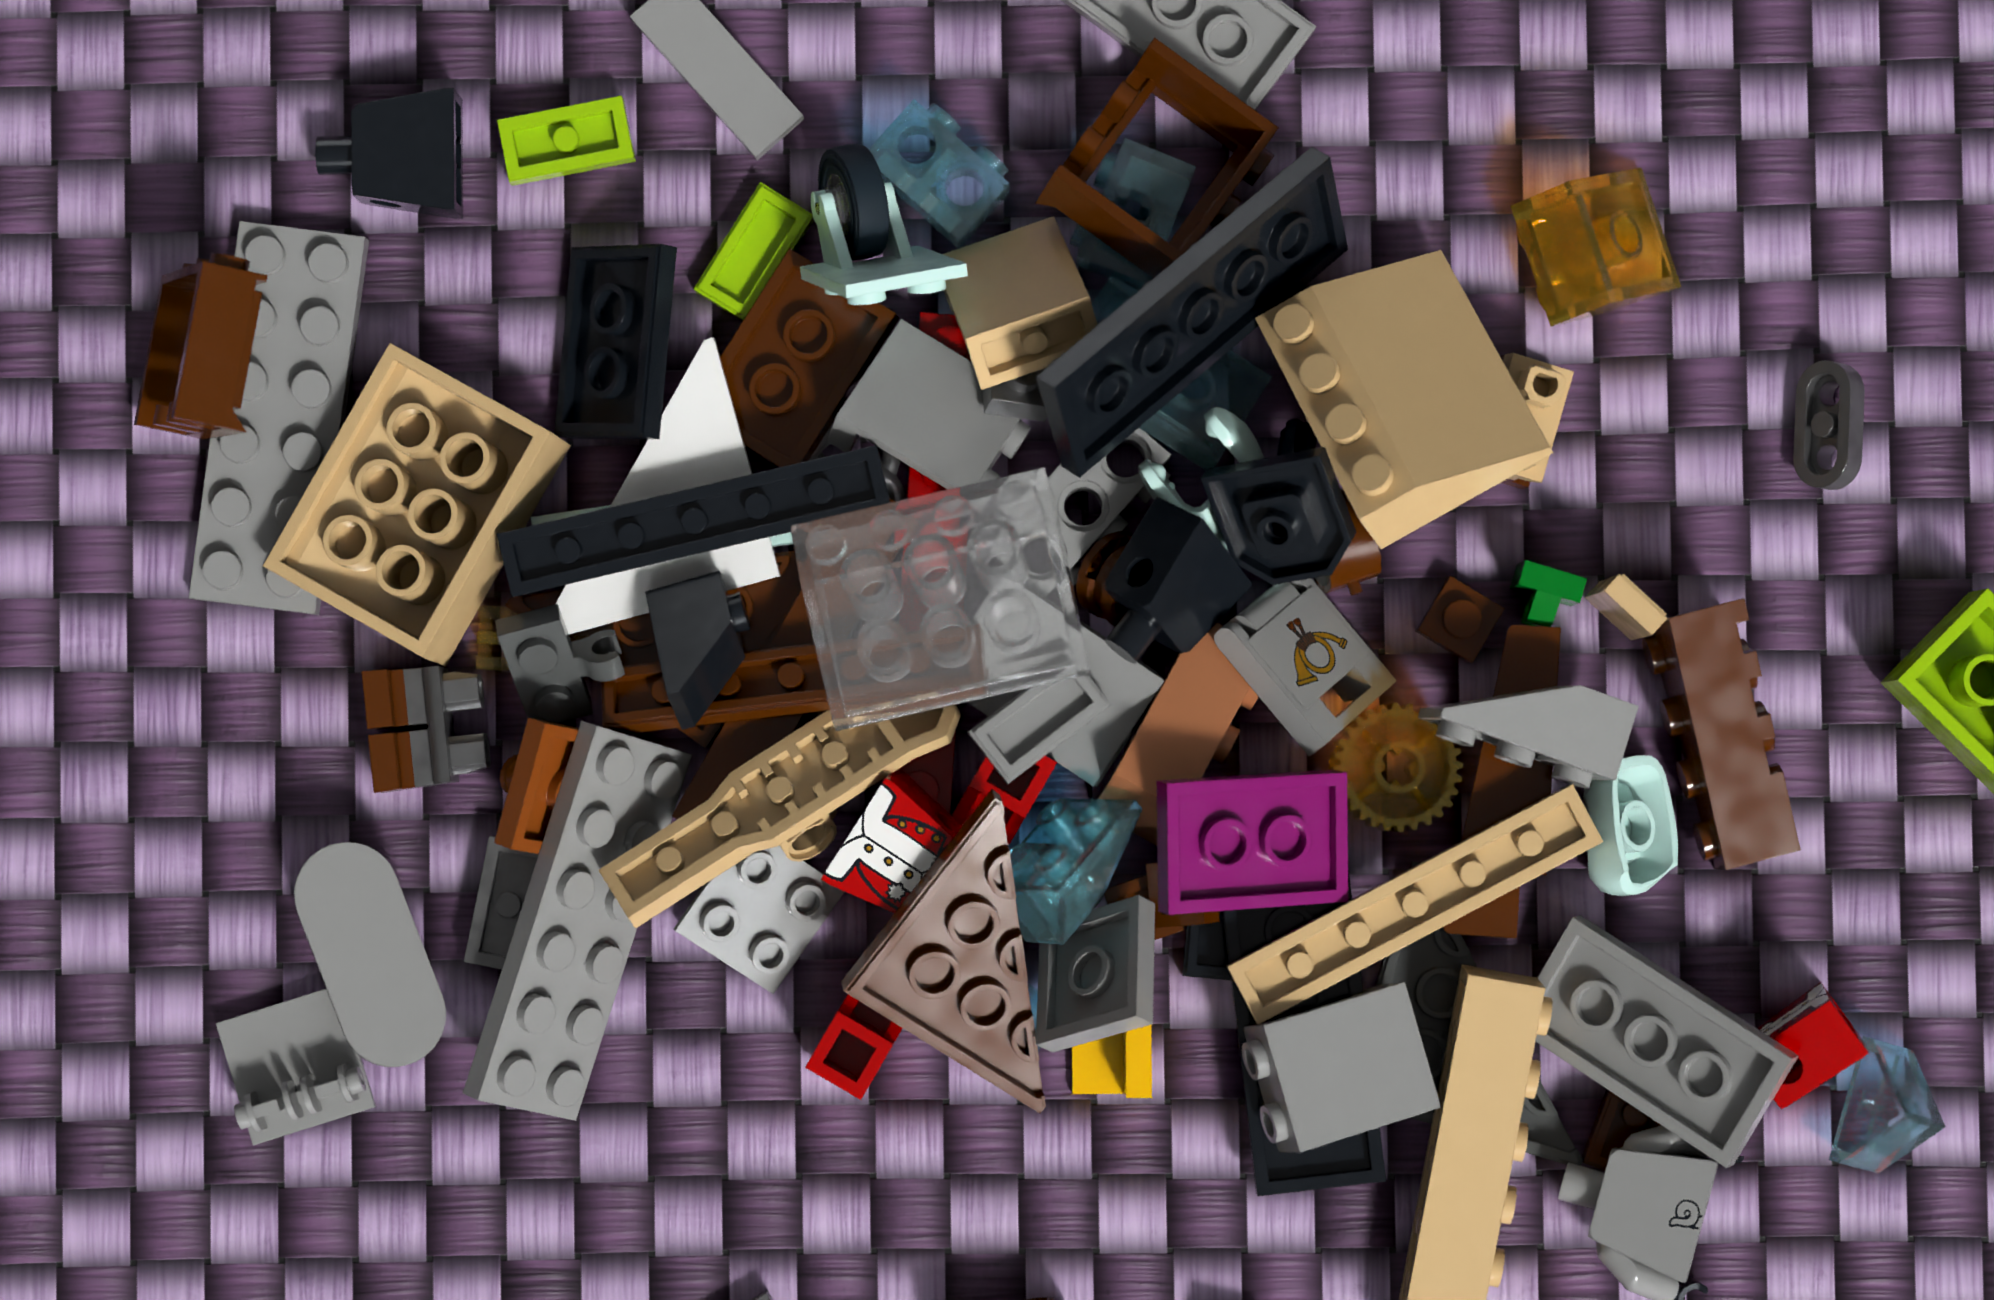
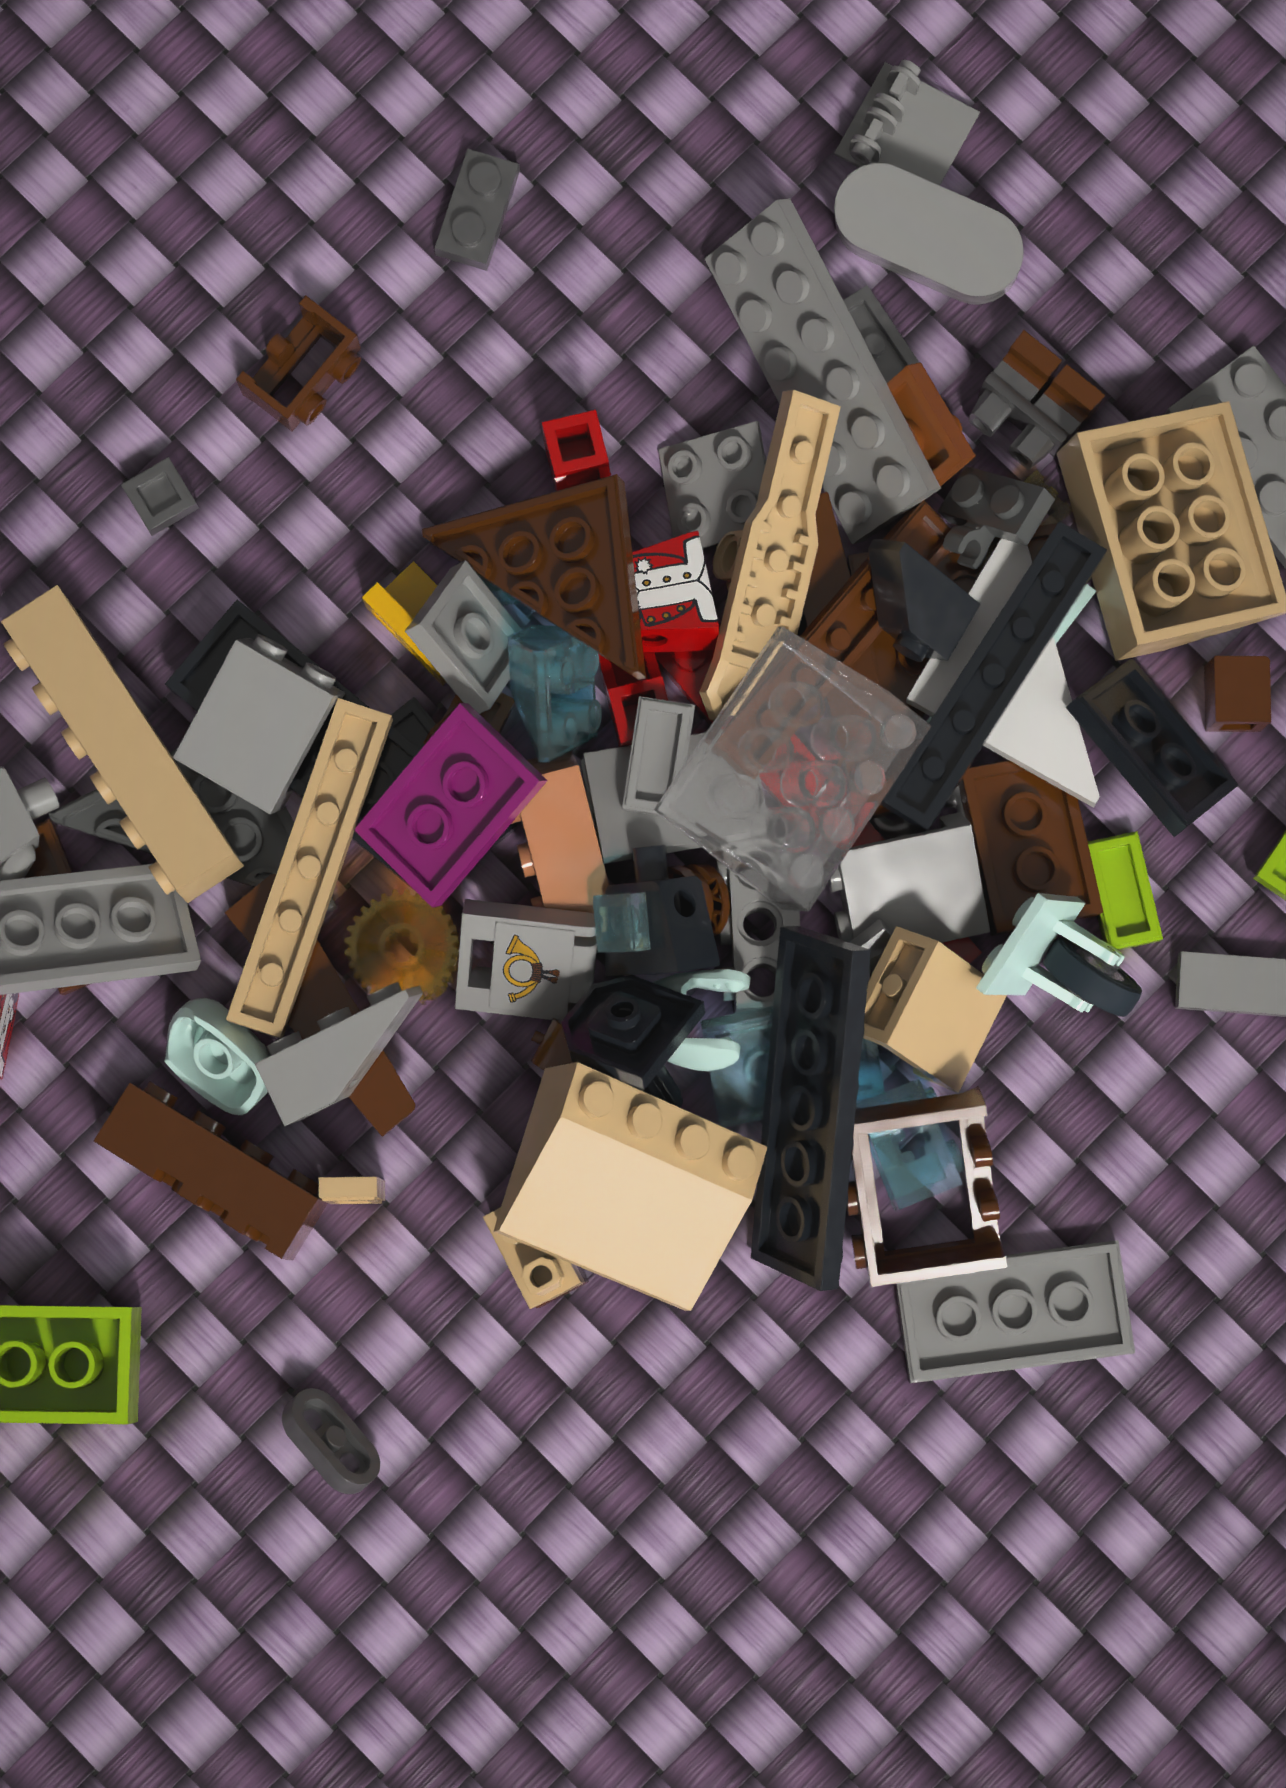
camera: 130 degrees right, 5 degrees down
clear light blue brick [869,99,1010,249] -> none
reddish brown plate [1415,576,1505,664] -> none
green tile [1510,560,1587,627] -> none
clear yellow slope [1511,168,1681,327] -> none
none -> clear light blue tile [593,892,651,952]
none -> reddish brown panel [1204,656,1271,732]

